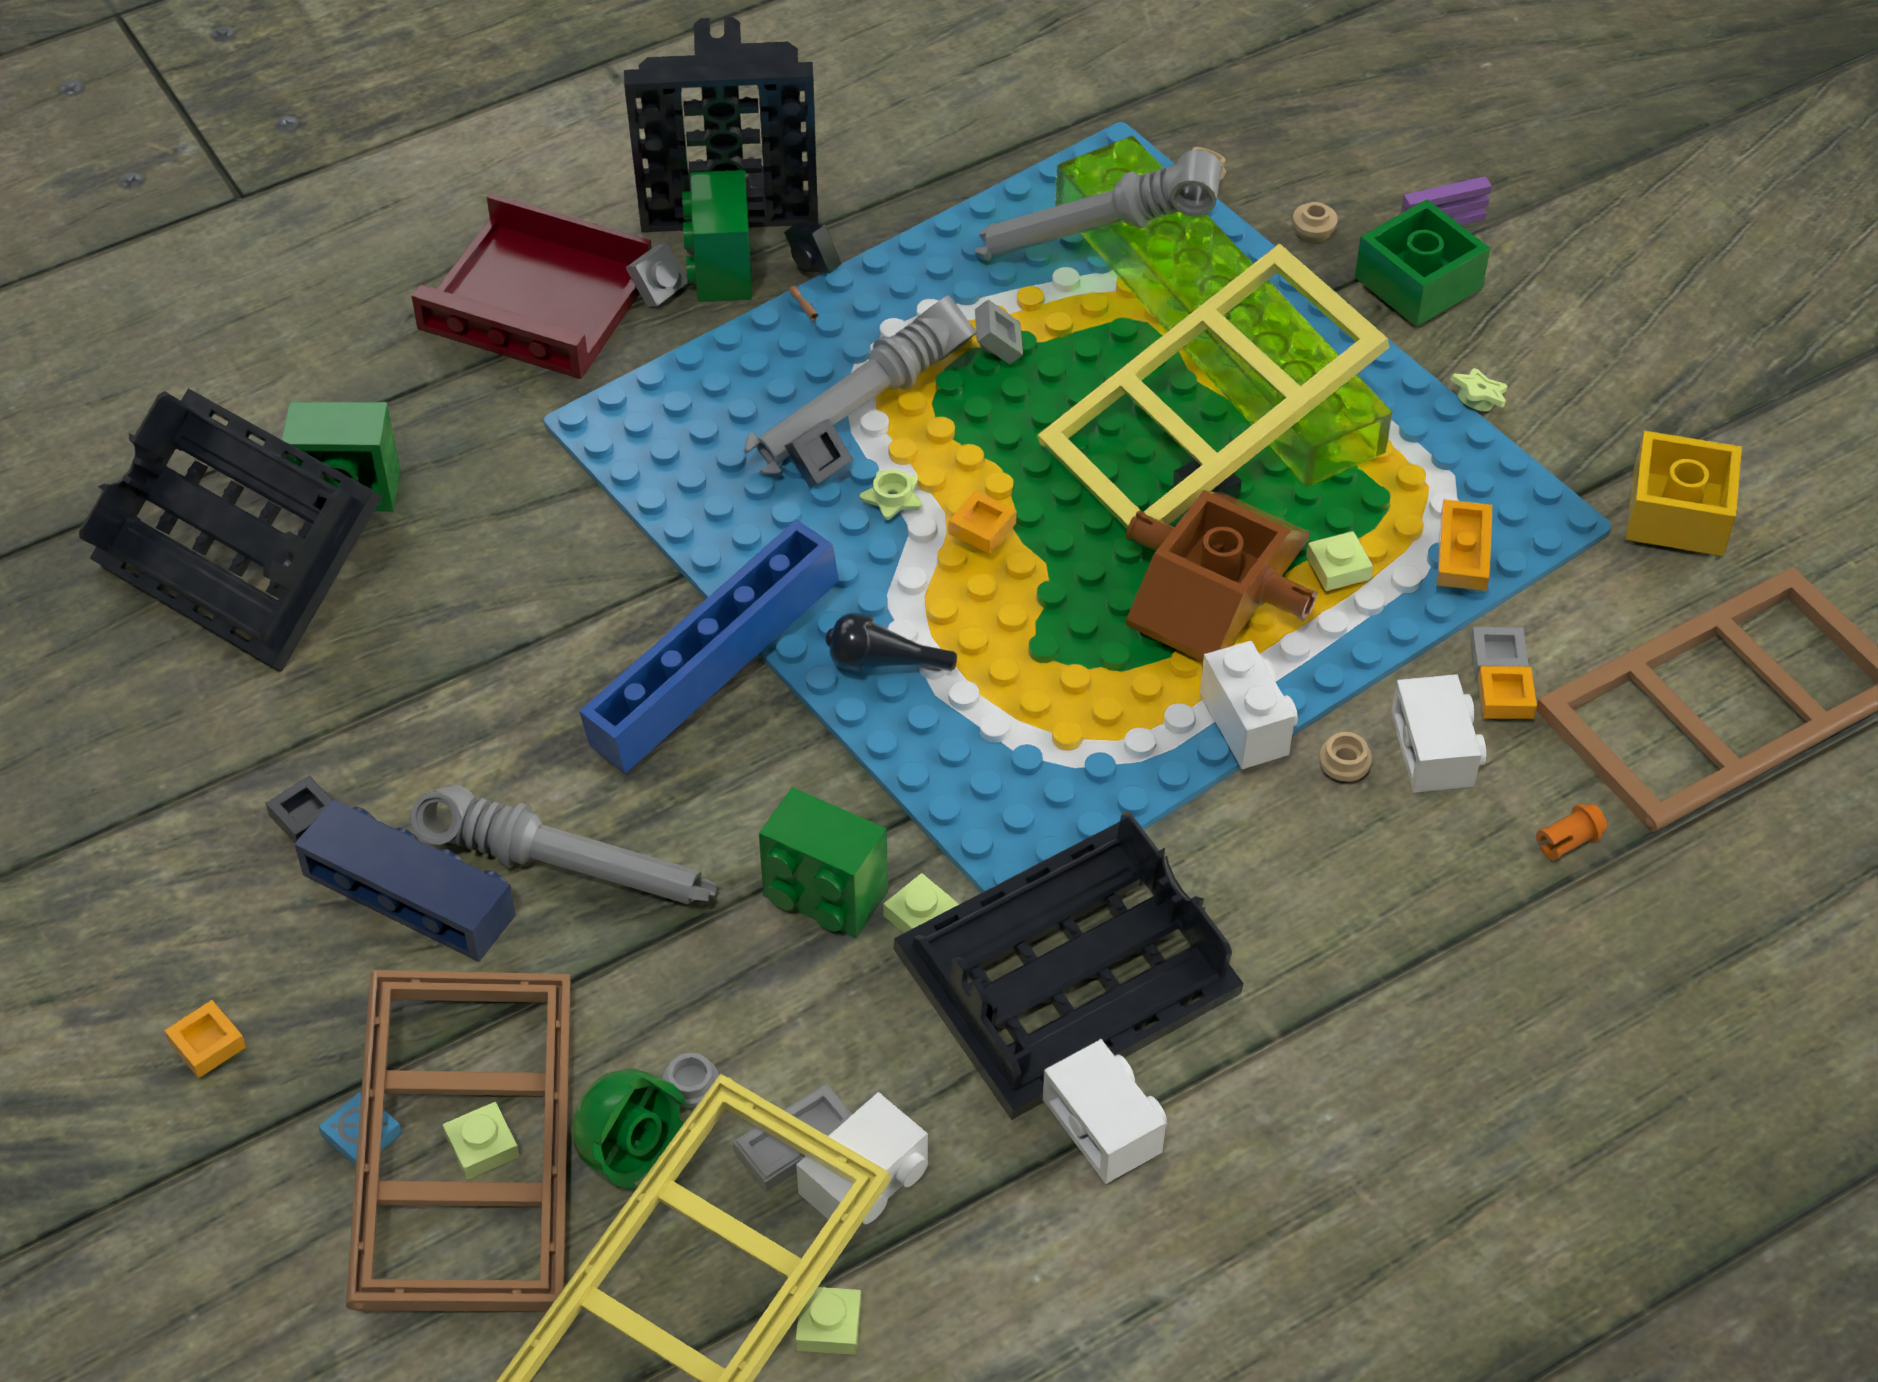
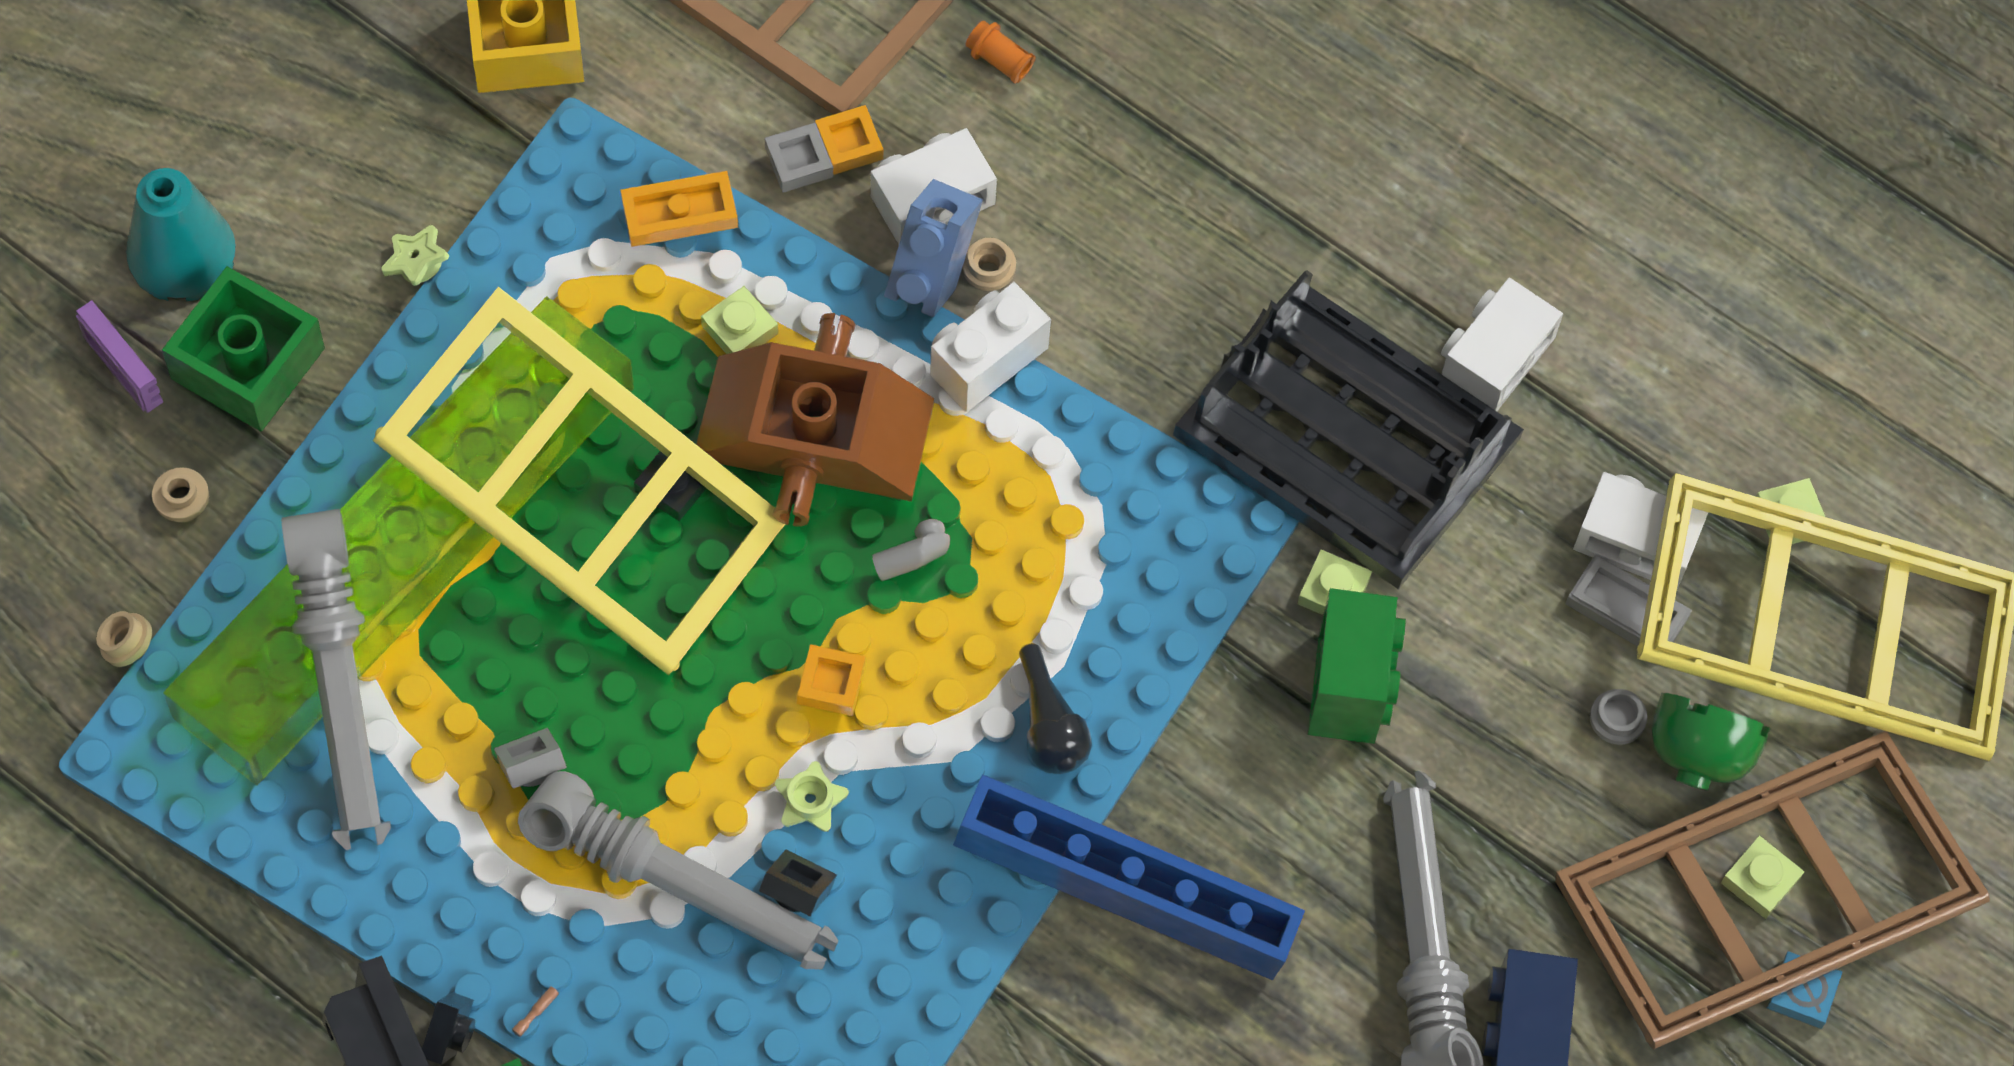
camera: 115 degrees left, 15 degrees up
none -> teal cone [126,168,236,302]
none -> light grey arm [873,519,950,581]
none -> medium blue brick [884,179,983,317]

